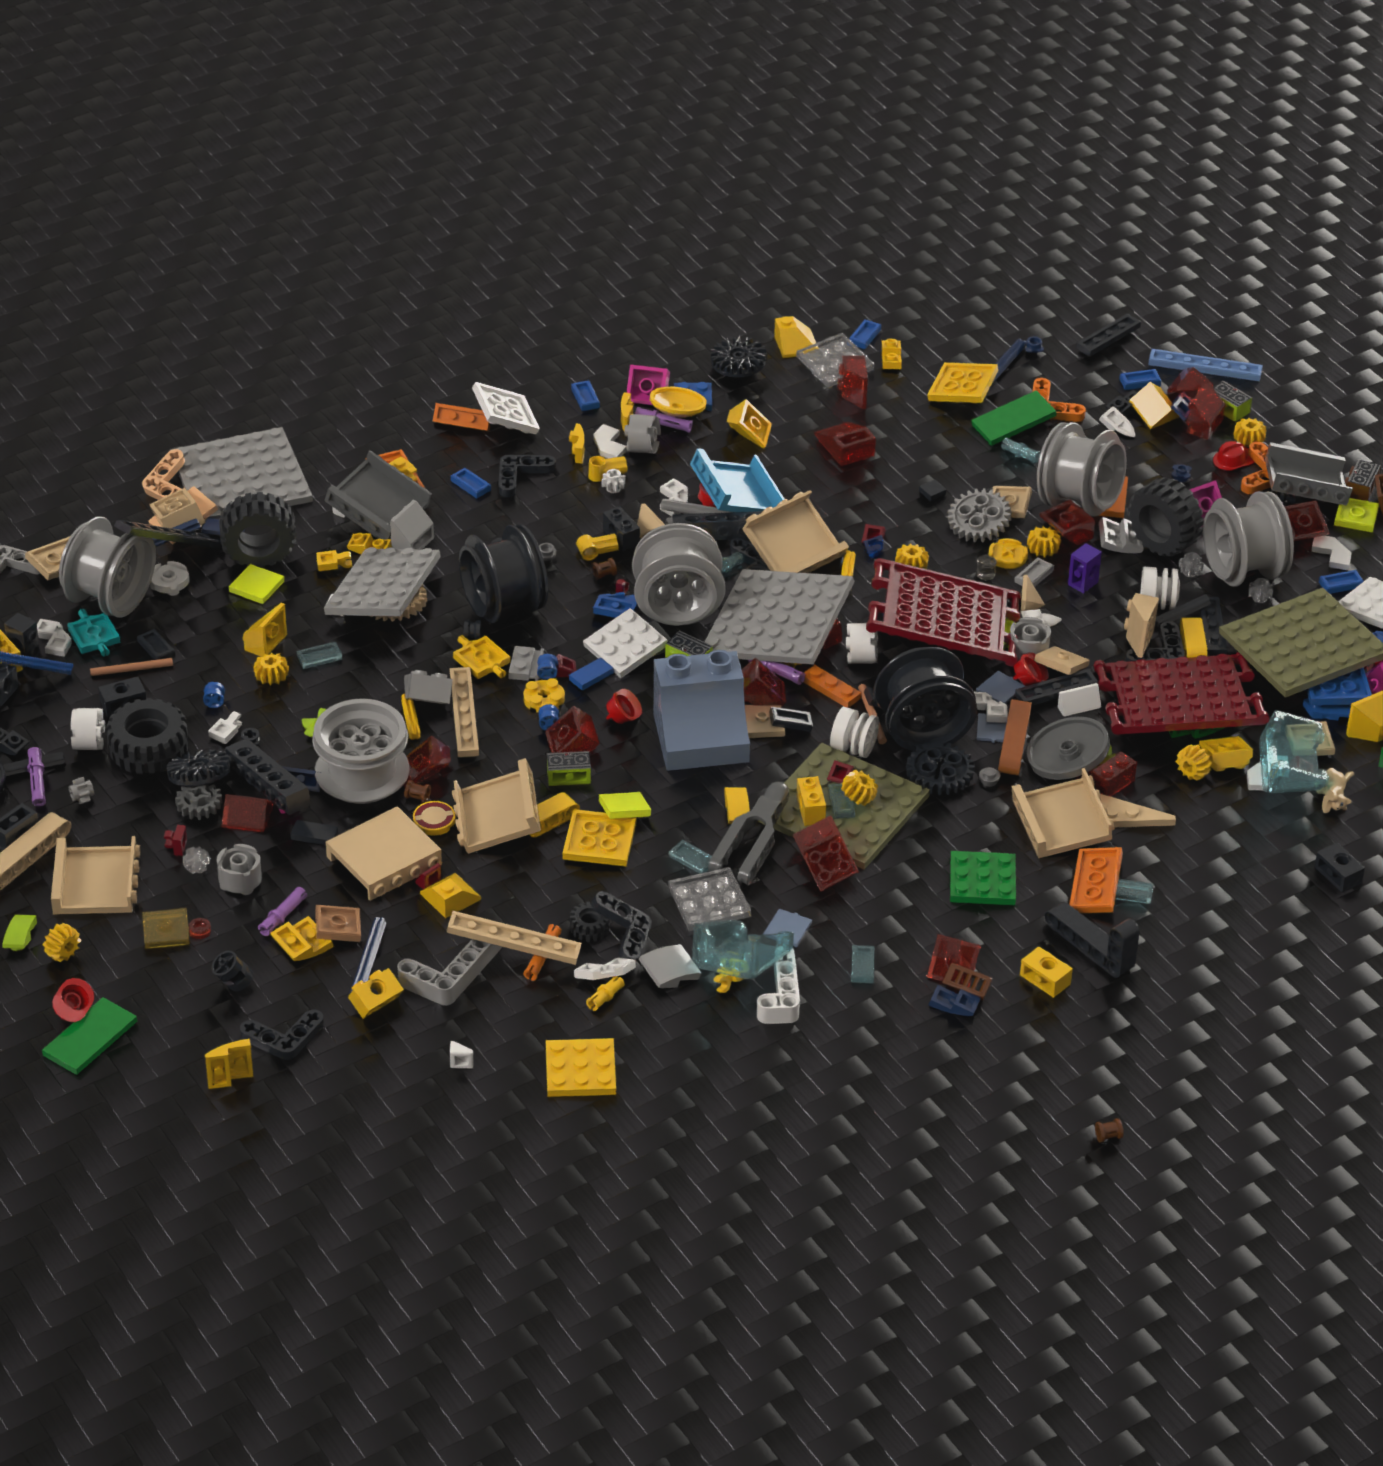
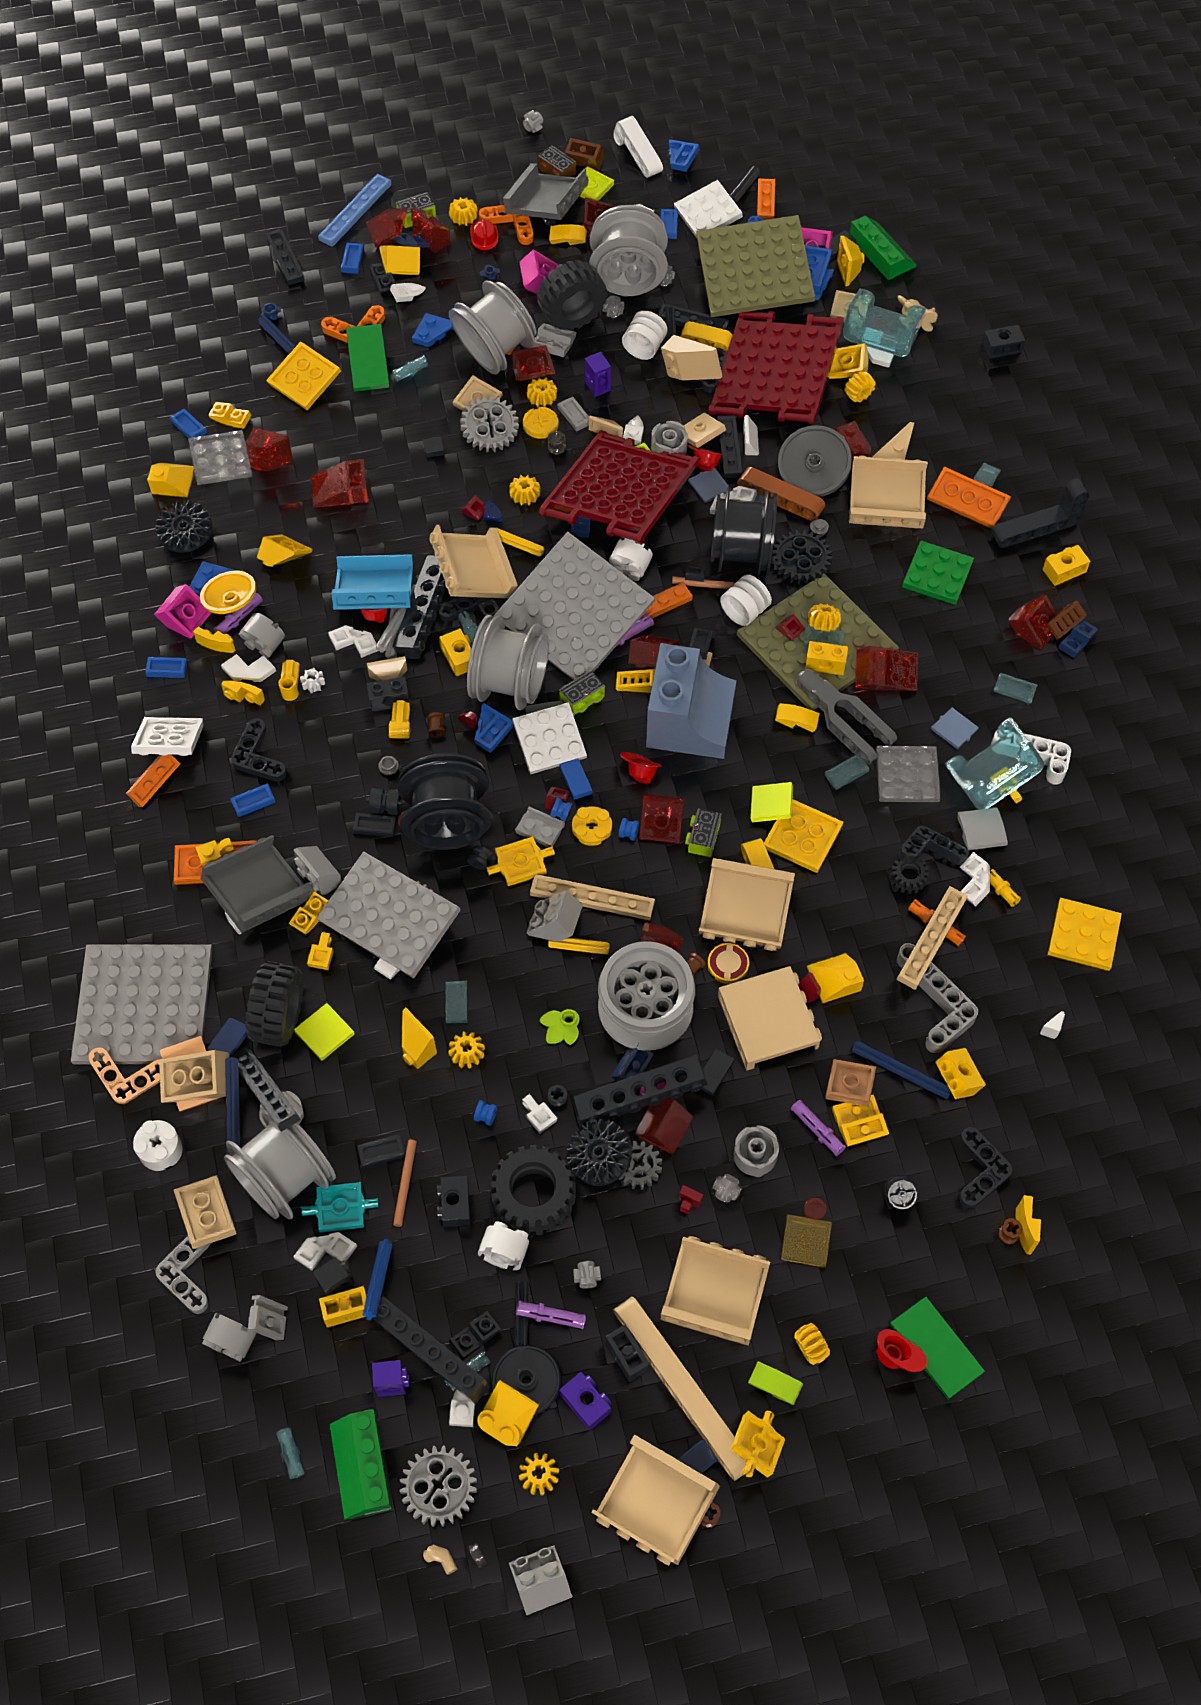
camera: 70 degrees left, 20 degrees up
none -> white brick [133,1120,183,1171]

